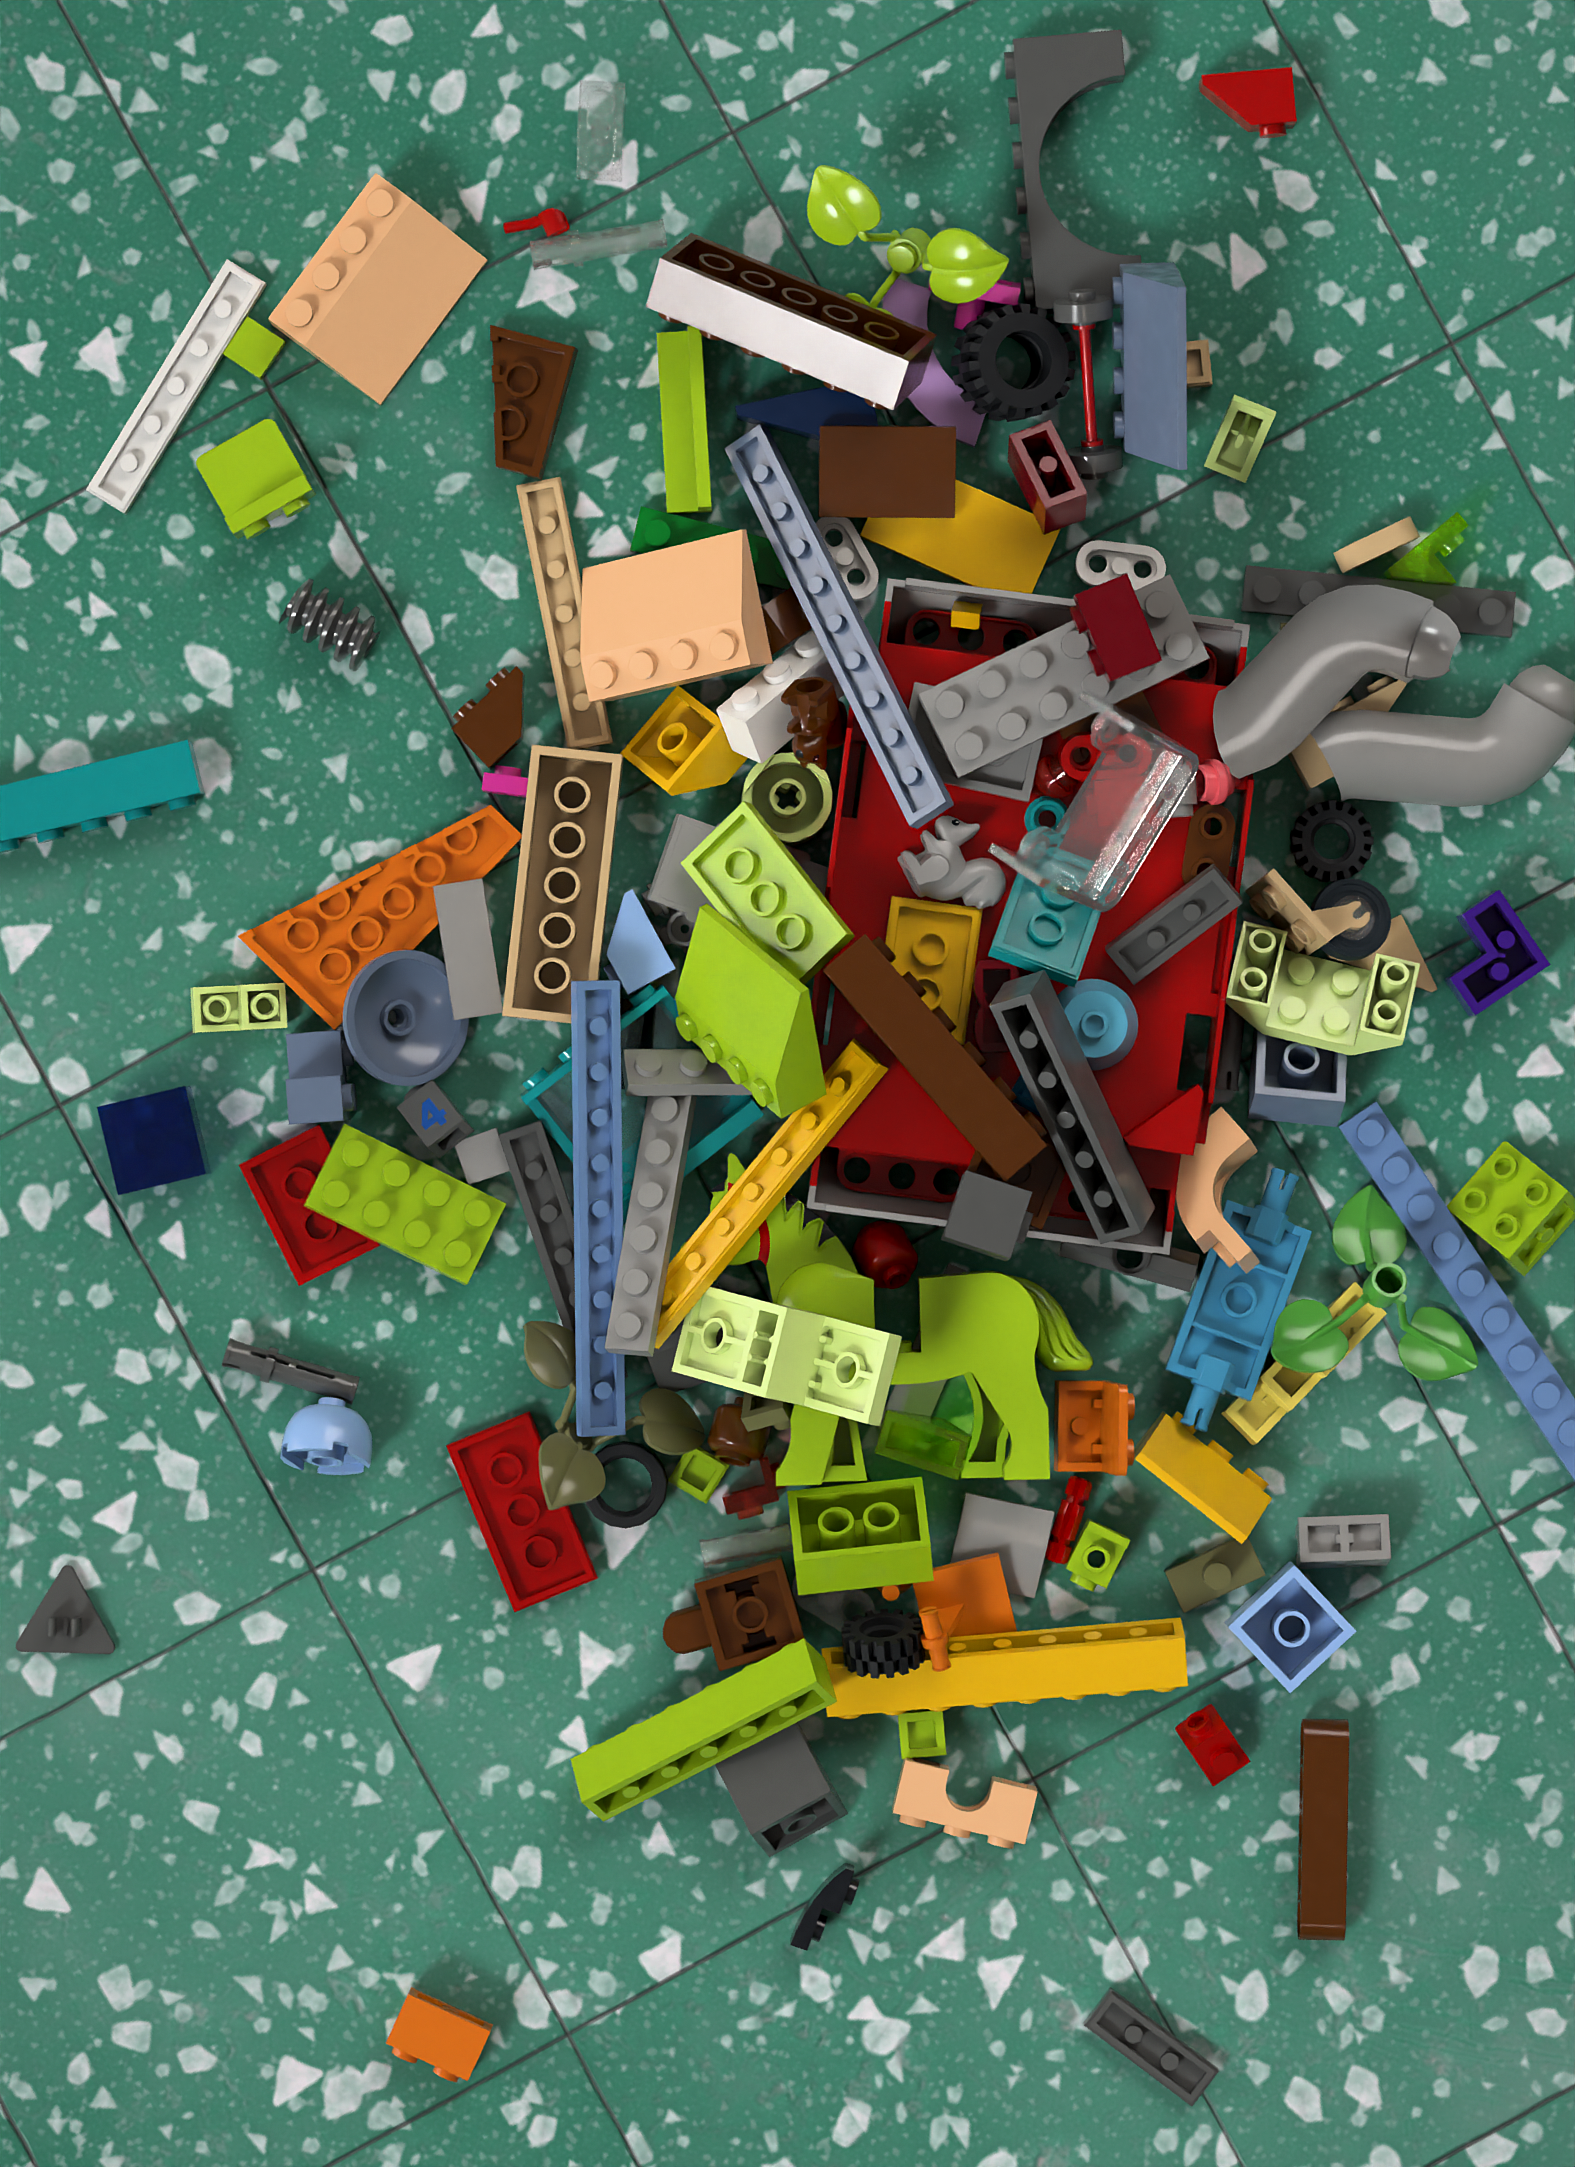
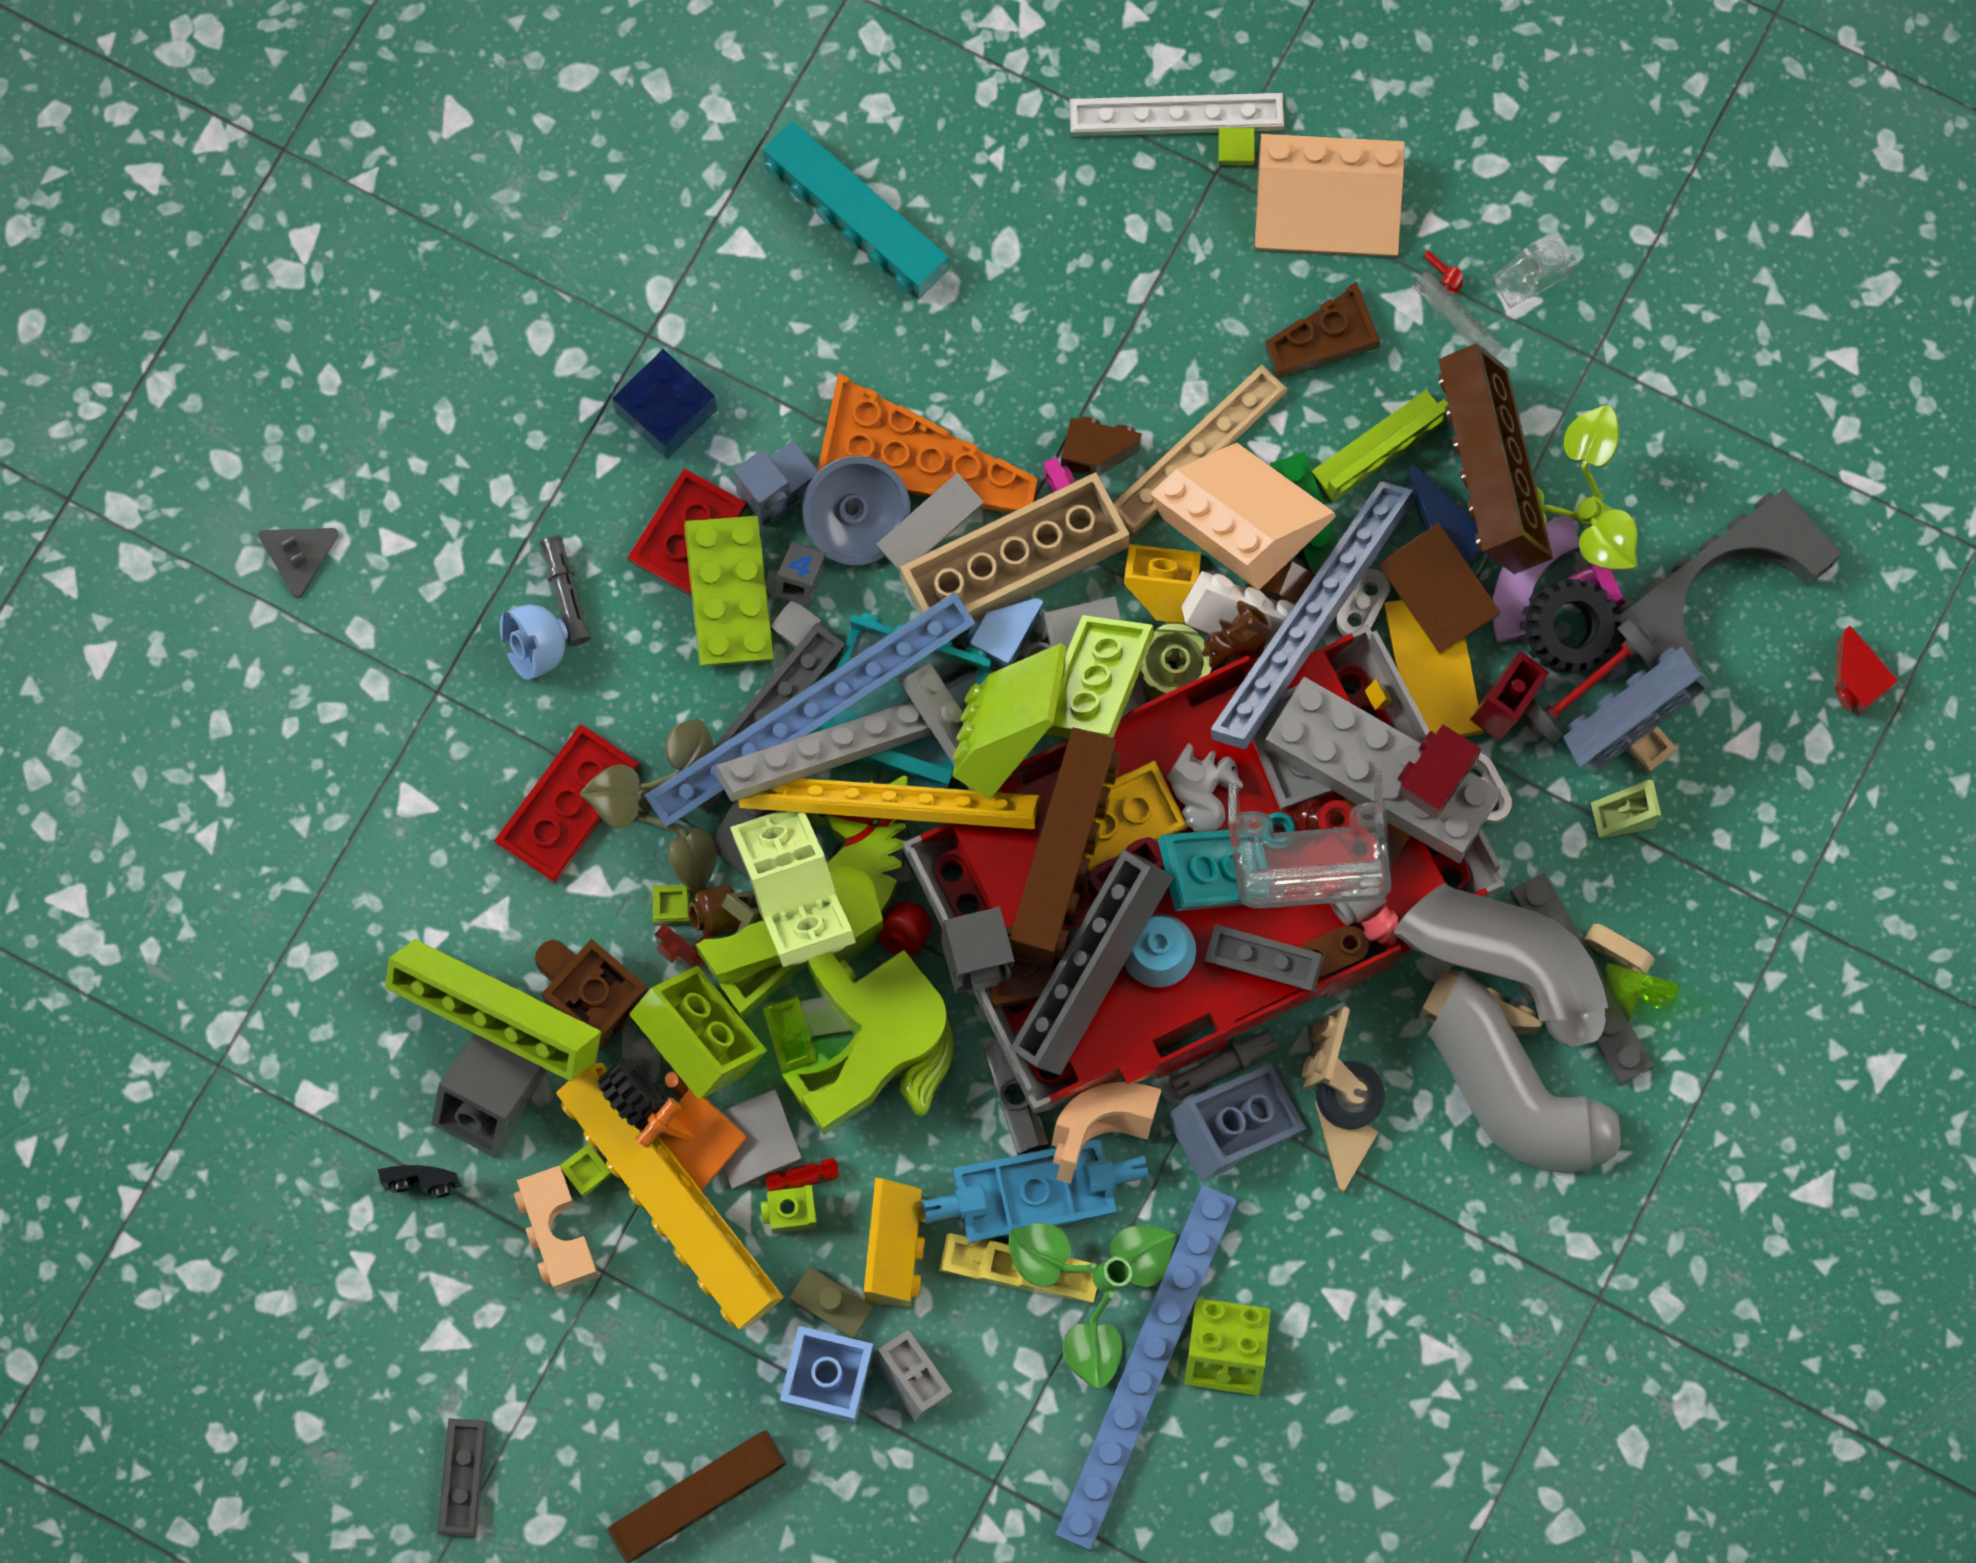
camera: 55 degrees right, 15 degrees down
yellowish green slope [190,983,287,1033] -> none
lime bracket [196,419,316,540] -> none
dark grey piece [279,578,380,671] -> none
orange brick [386,1987,493,2082] -> none
black tyre [585,1441,668,1529] -> none
clear pin [699,1523,793,1568] -> none
orange bracket [1054,1380,1135,1476] -> none
red slope [1122,1084,1204,1156] -> none
red bracket [1175,1704,1251,1787] -> none
yellowish green slope [1226,921,1420,1056] -> none
black tyre [1289,800,1374,882] -> none
dark purple brick [1444,890,1551,1016] -> none

